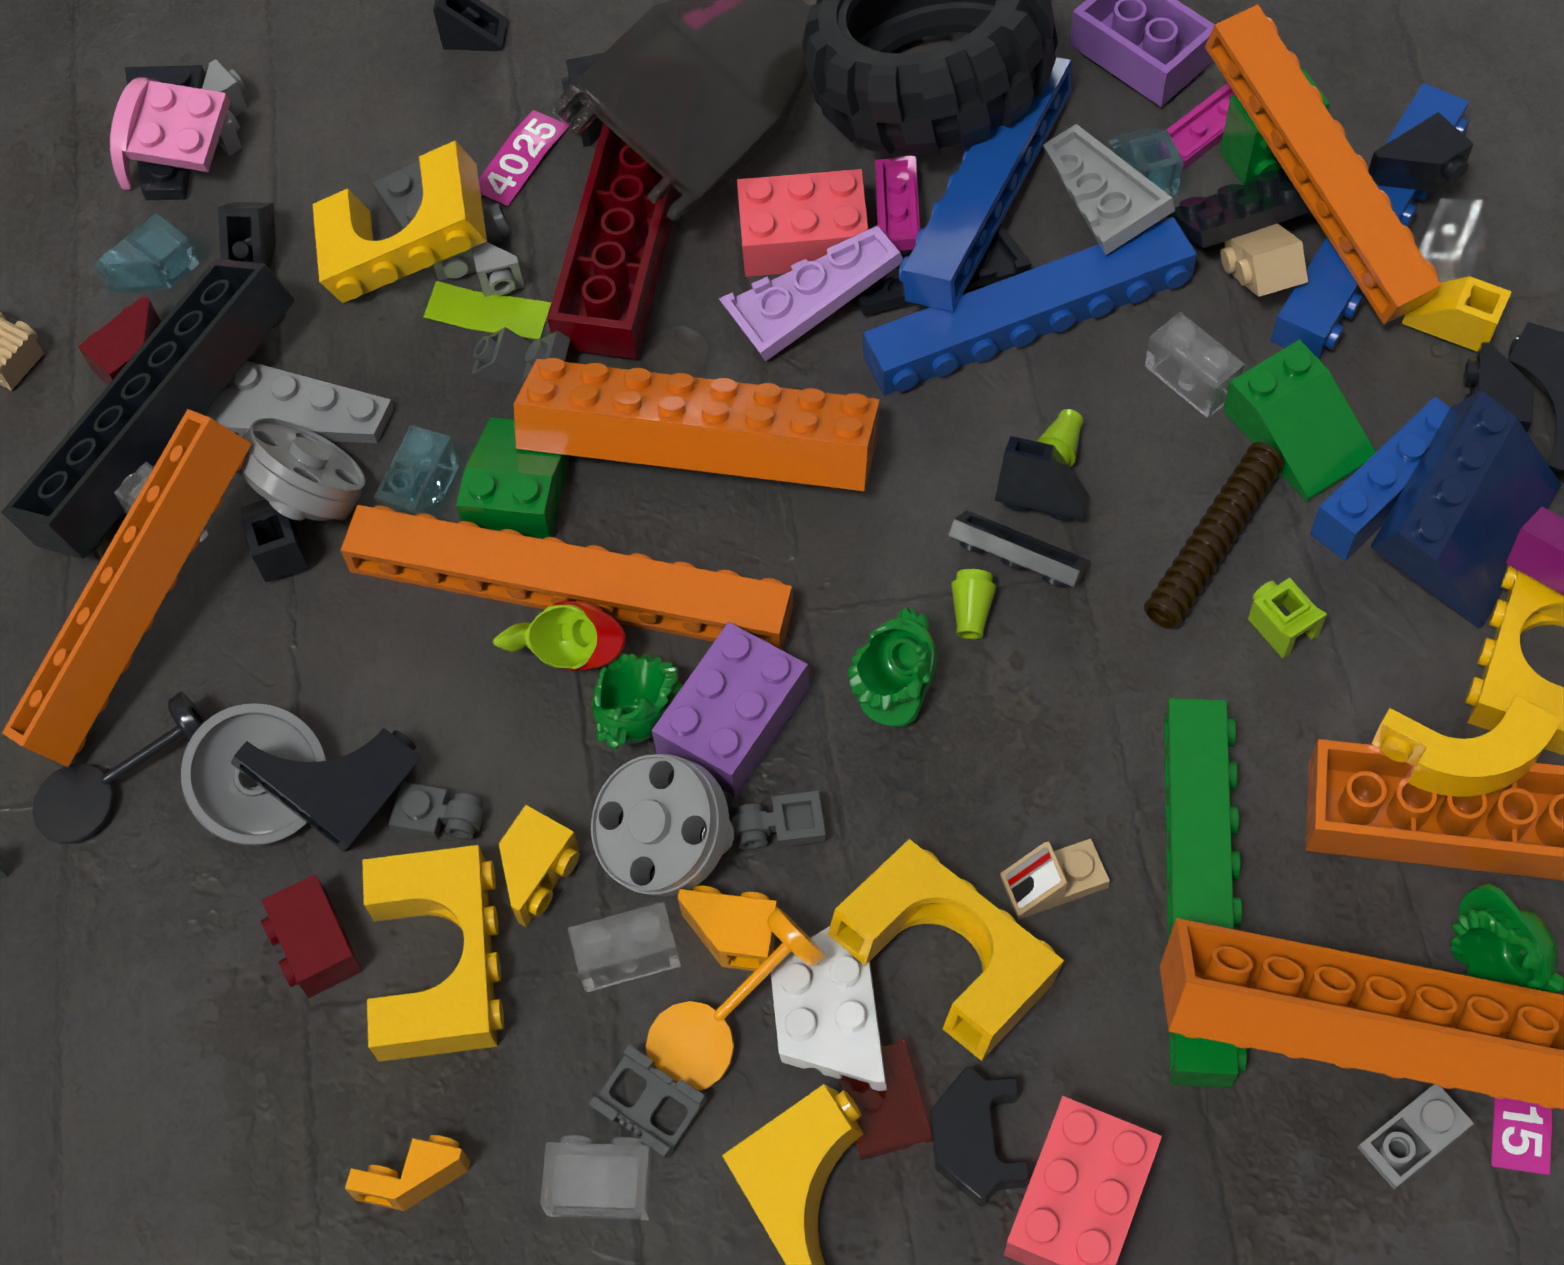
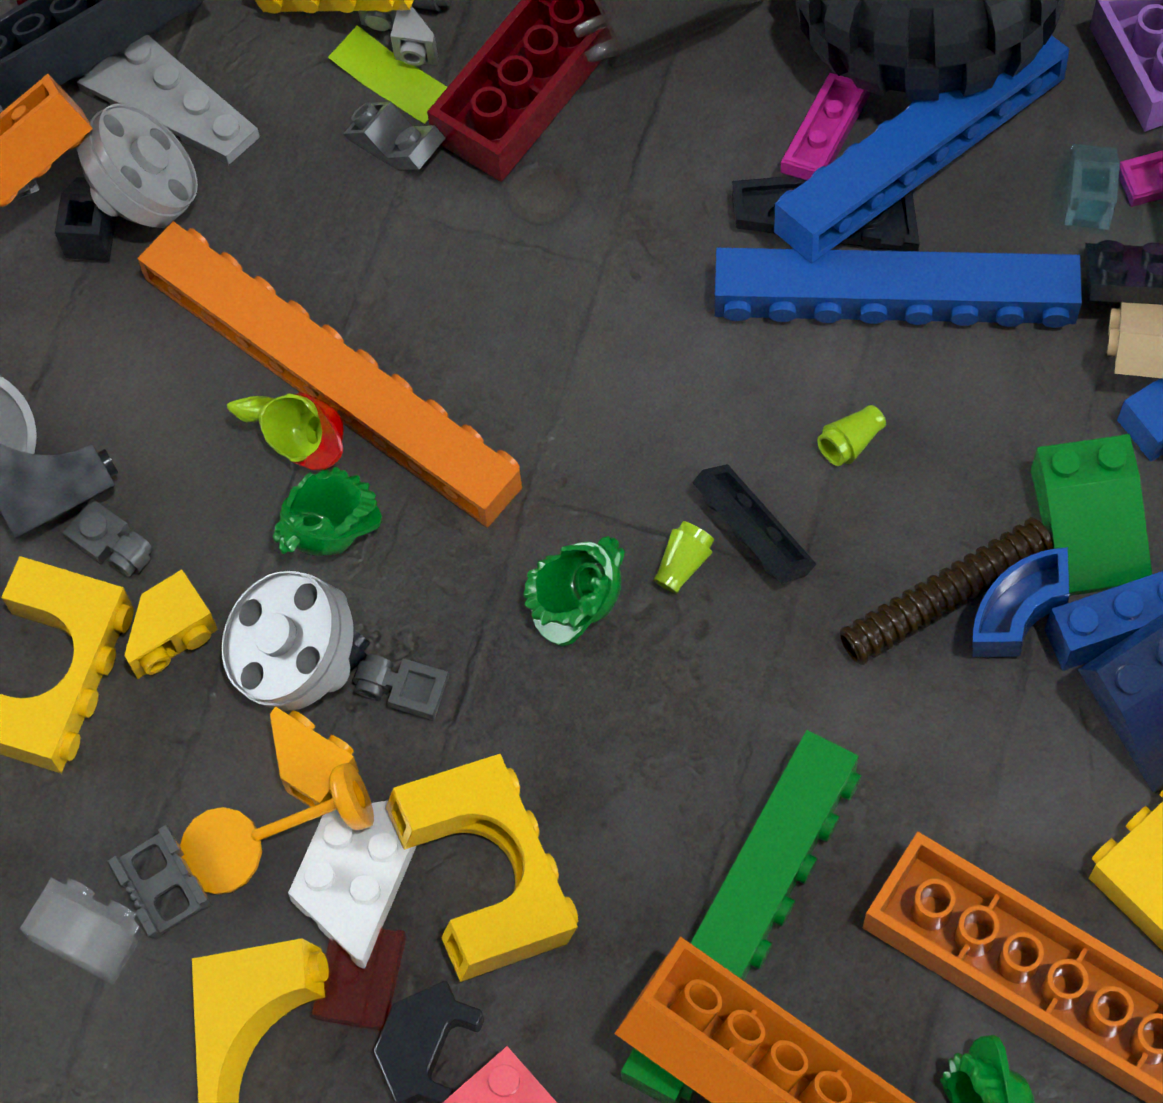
camera: 25 degrees right, 5 degrees up
clear light blue slope [374,425,460,513] -> none
green slope [456,417,570,539] -> none
orange brick [514,358,880,491] -> none
clear brick [568,902,681,993] -> none
medium lavender brick [652,622,810,798] -> none
lavender wing [719,226,903,362] -> none
coral brick [737,169,868,277] -> none
black slope [995,436,1089,521] -> none
tan slope [1000,838,1110,920] -> none
light grey wing [1043,124,1175,255] -> none
clear brick [1145,312,1245,418] -> none
lime window [1248,578,1327,659] -> none
yellow arch [1371,695,1562,797] -> none
none -> blue brick [973,547,1069,657]

